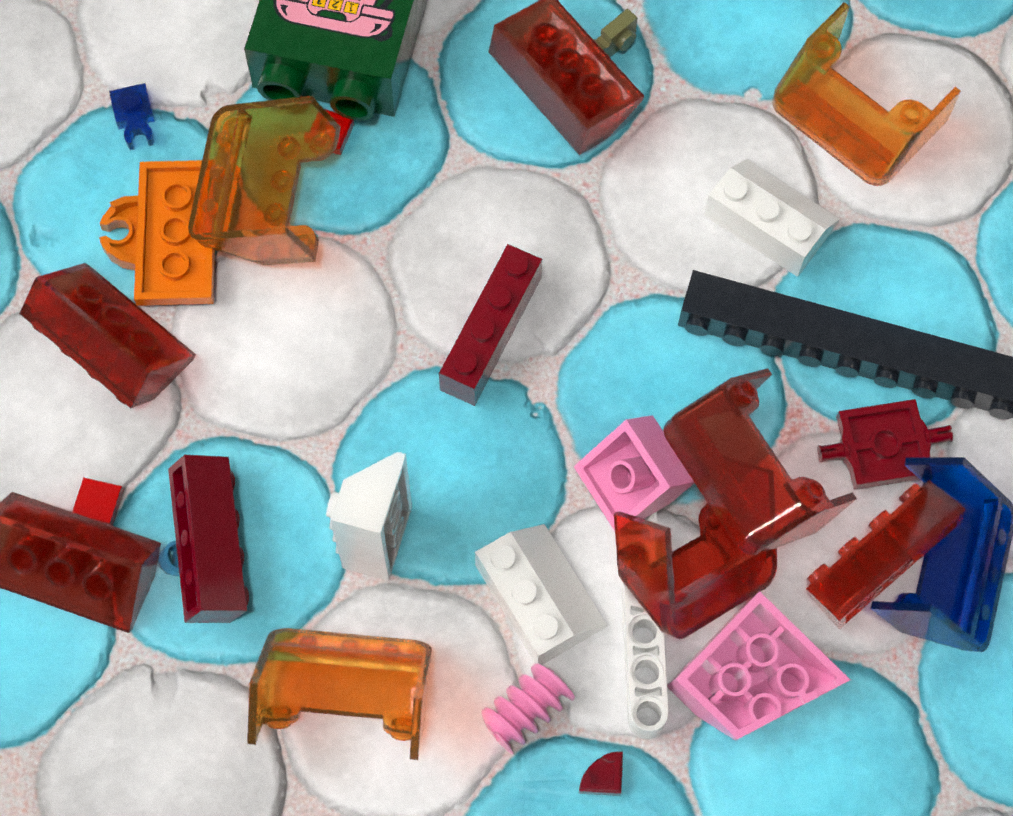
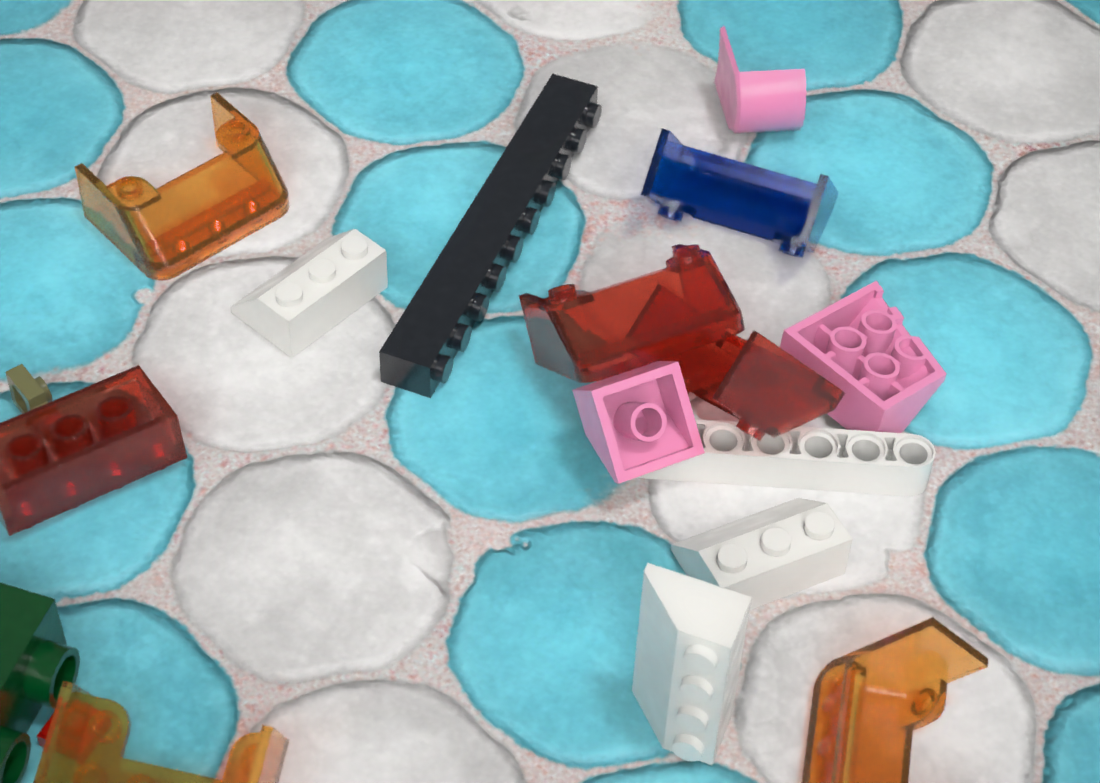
camera: 85 degrees left, 20 degrees down
dark red brick [439,244,542,406] -> none
bright pink piece [481,664,575,754] -> none
dark red tile [579,752,623,796] -> none
clear red slope [806,480,966,630] -> none
dark red plate [817,399,953,490] -> none

